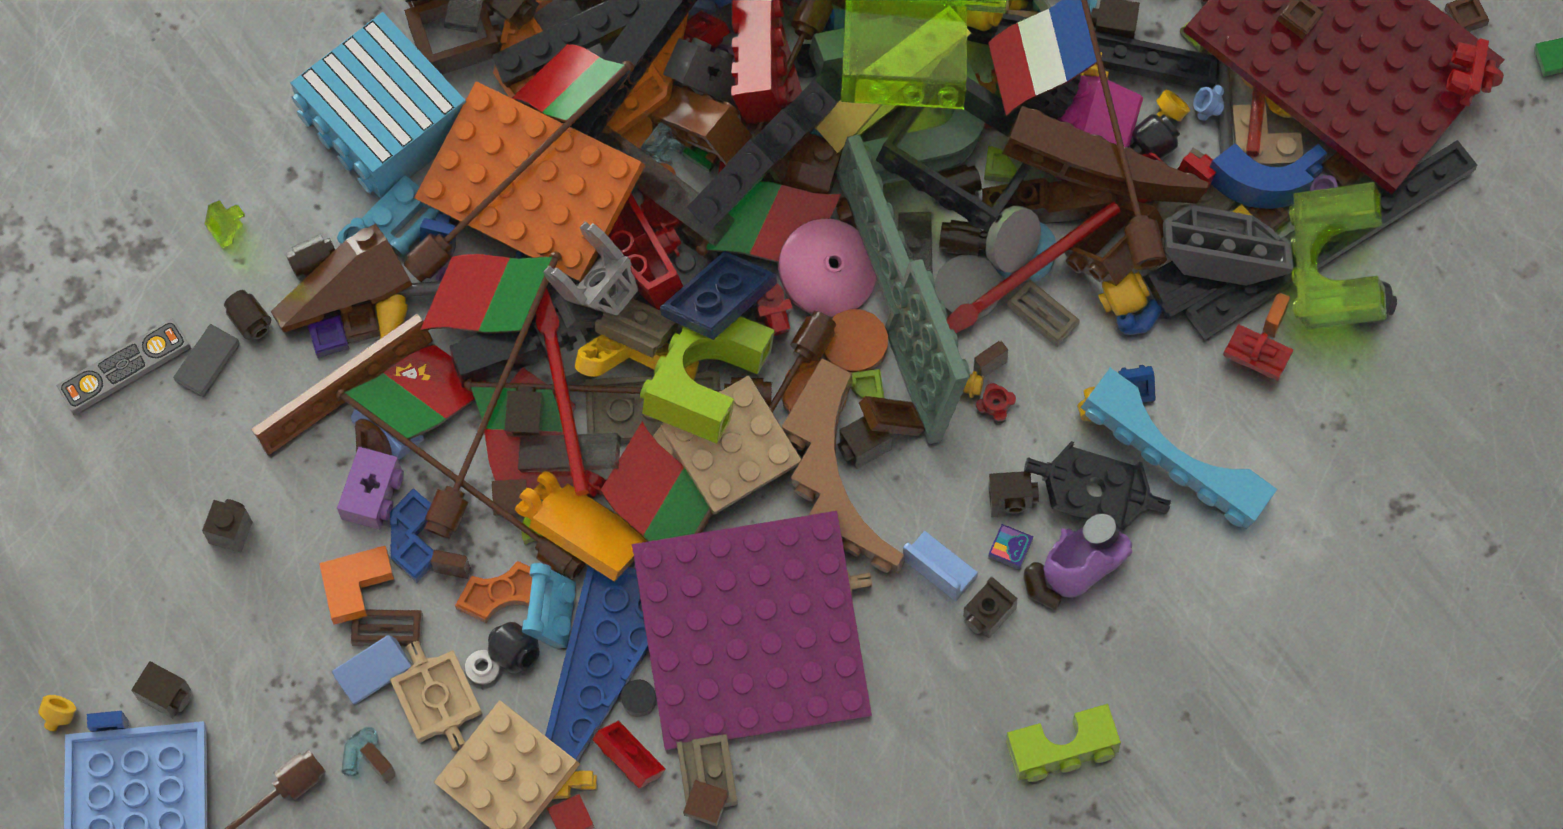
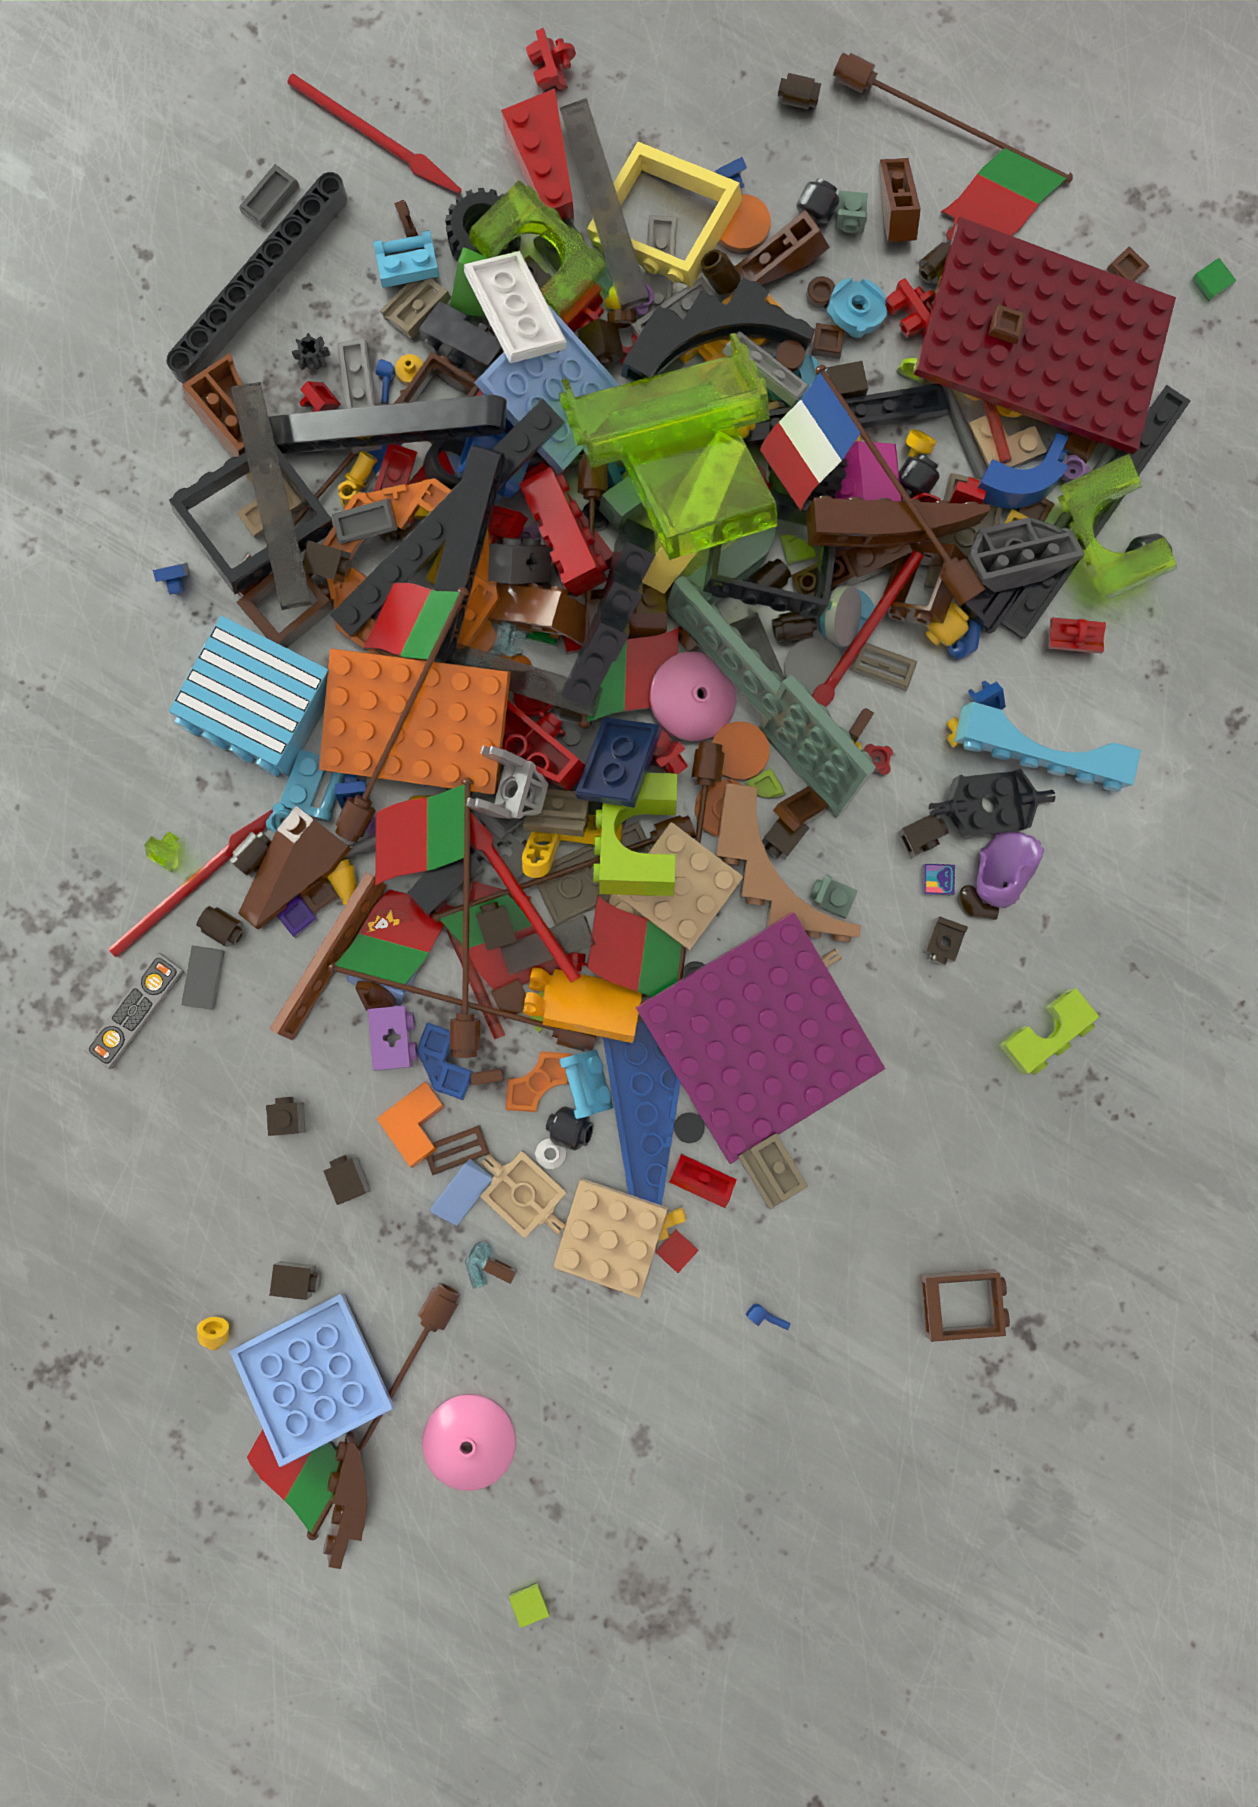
camera: 25 degrees left, 15 degrees up
blue tile [87,710,129,732] -> none
reddish brown tile [683,780,729,826] -> none
light blue panel [903,531,978,602] -> none
tile [1083,514,1119,550] -> none
light blue plate [1193,85,1224,121] -> none
orange tile [1263,292,1290,338] -> none
red hips [1446,38,1504,106] -> none
none -> red piece [108,809,273,957]
none -> dark brown brick [323,1155,370,1205]
none -> clear red bar [446,929,505,1040]
none -> sand green bracket [810,874,858,919]

